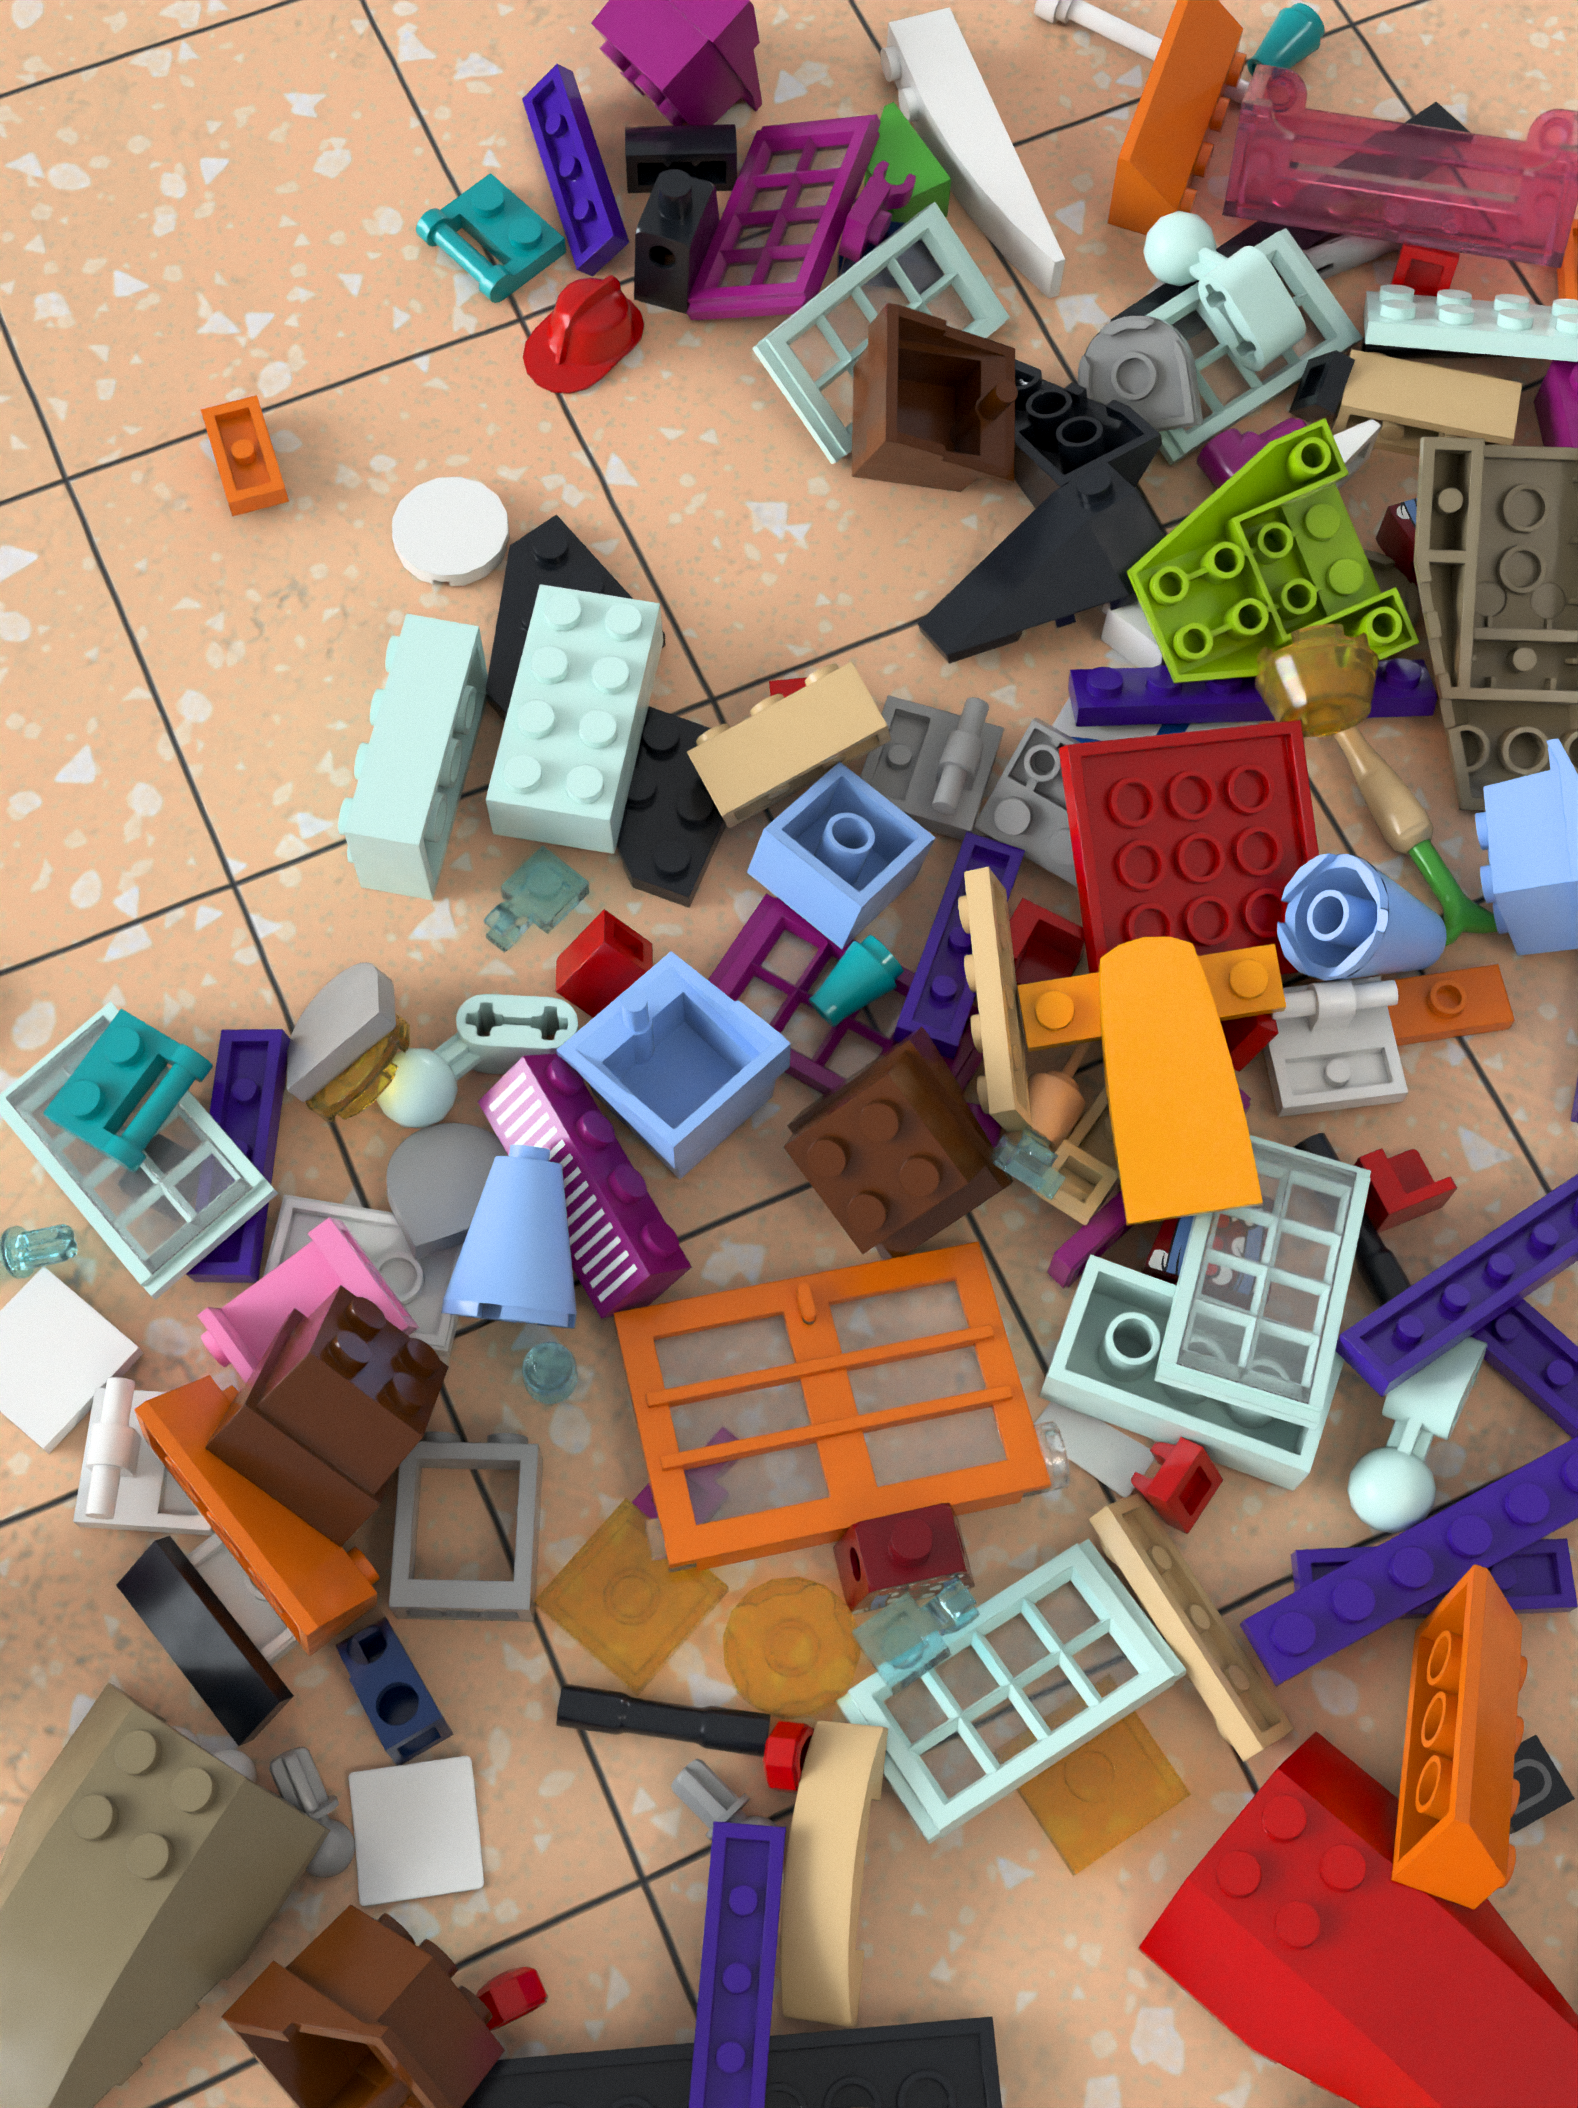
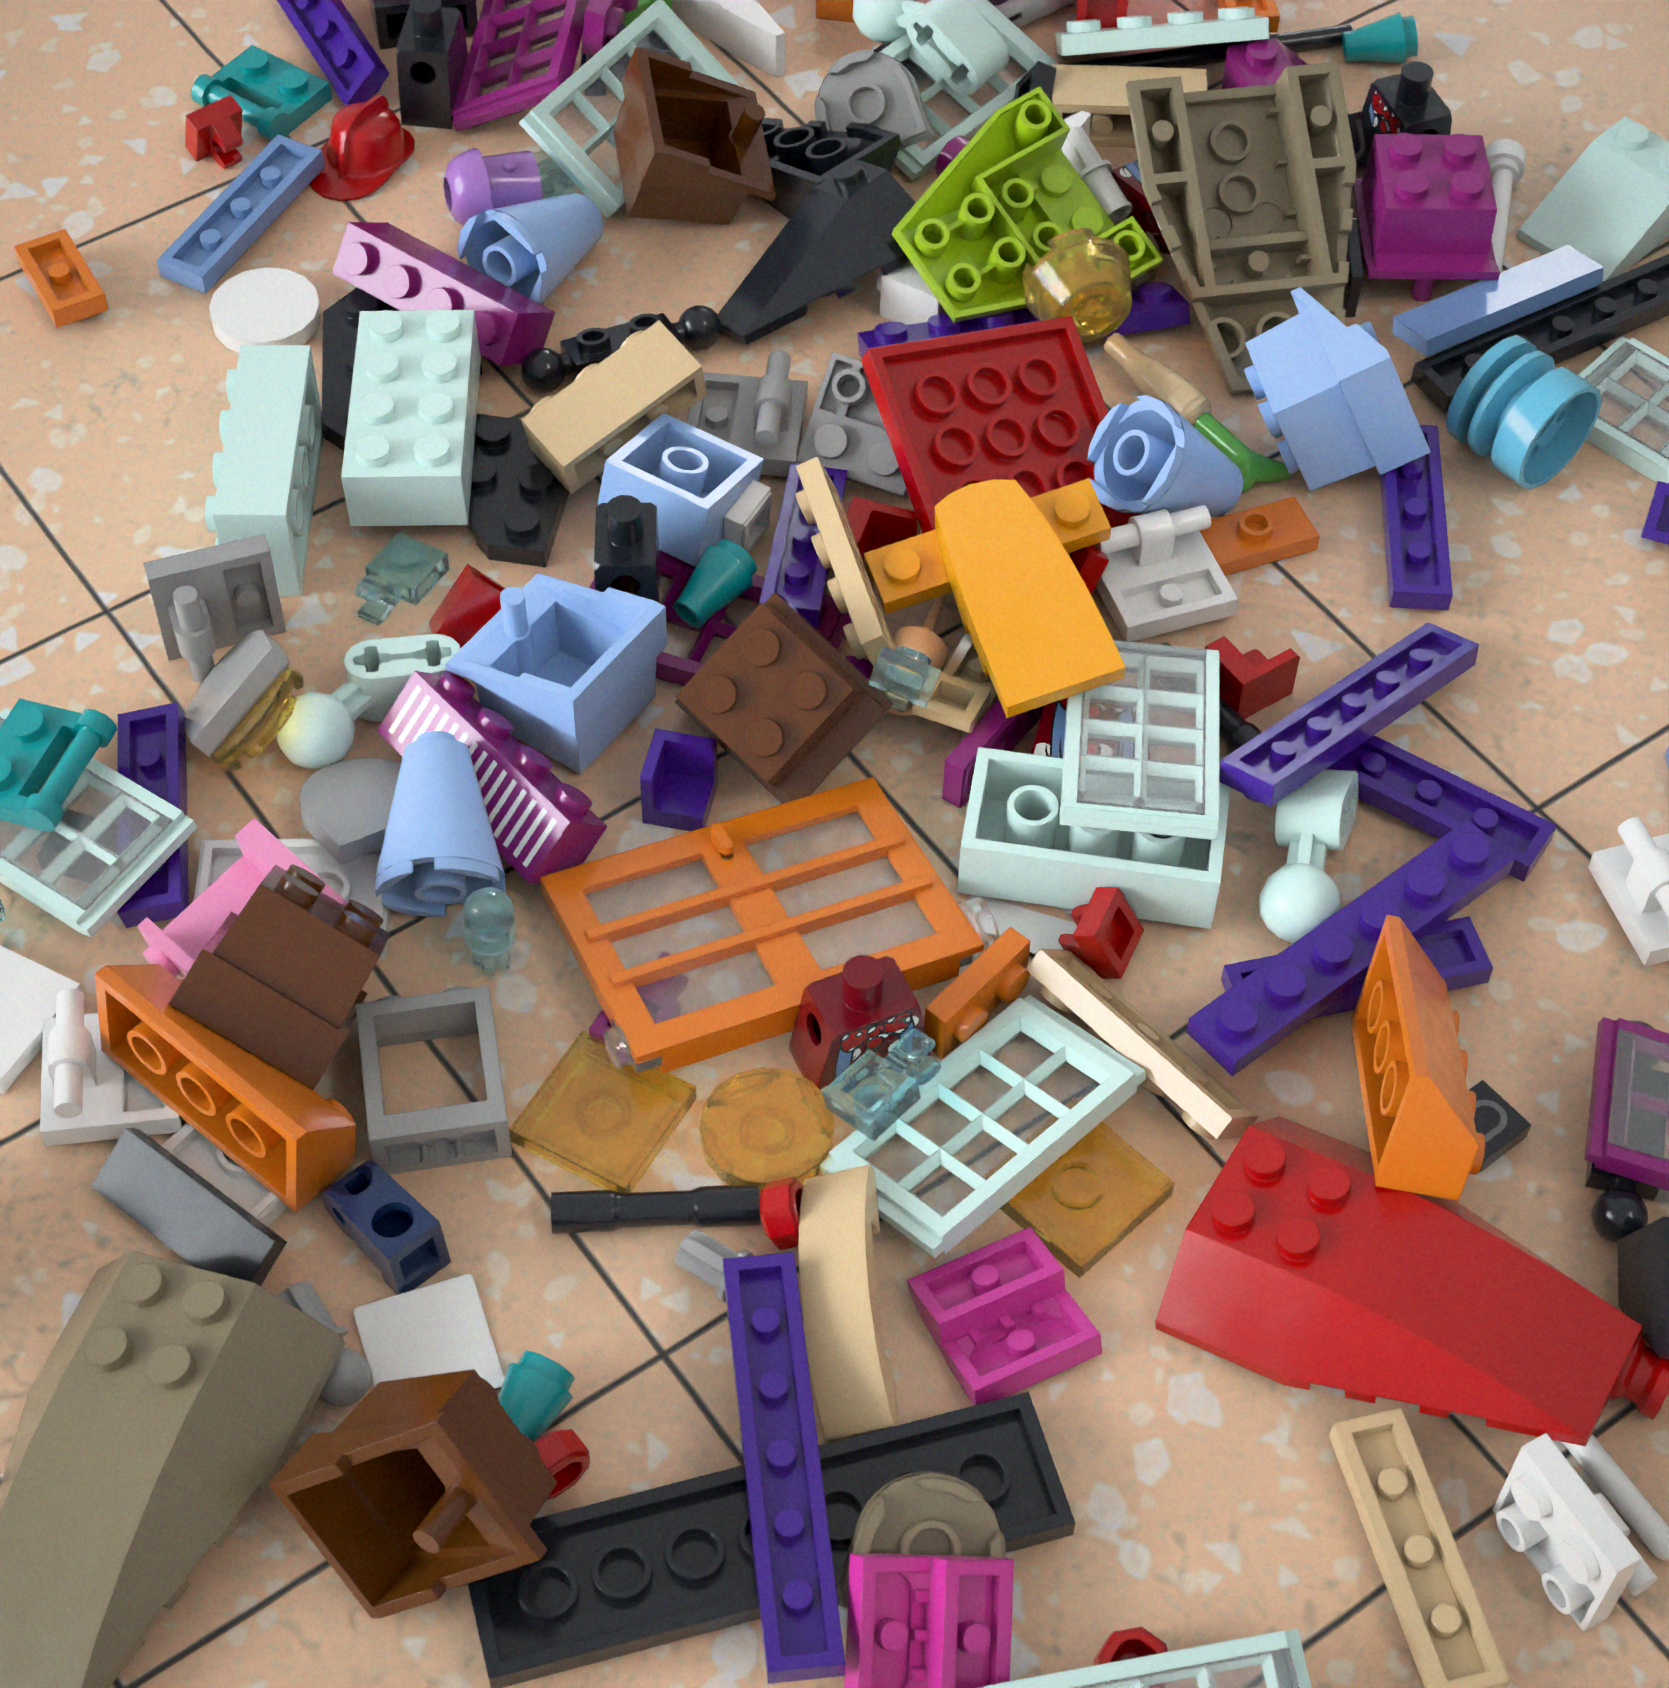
camera: 10 degrees left, 15 degrees down
none -> light grey plate [143,534,286,684]
none -> medium blue plate [157,134,325,294]
none -> red tile [185,95,243,169]
none -> magenta brick [332,222,556,366]
none -> medium lavender piece [444,147,542,226]
none -> light blue cone [457,193,604,305]
none -> teal cone [499,1351,575,1442]
none -> black plate [521,305,722,393]
none -> clear light blue axle [533,150,576,199]
none -> black torso [594,495,660,603]
none -> dark purple panel [640,728,718,832]
none -> white tile [723,480,772,553]
none -> dark pink slope [907,1227,1102,1406]
none -> orange plate [924,927,1031,1059]
none -> white axle [1061,125,1133,225]

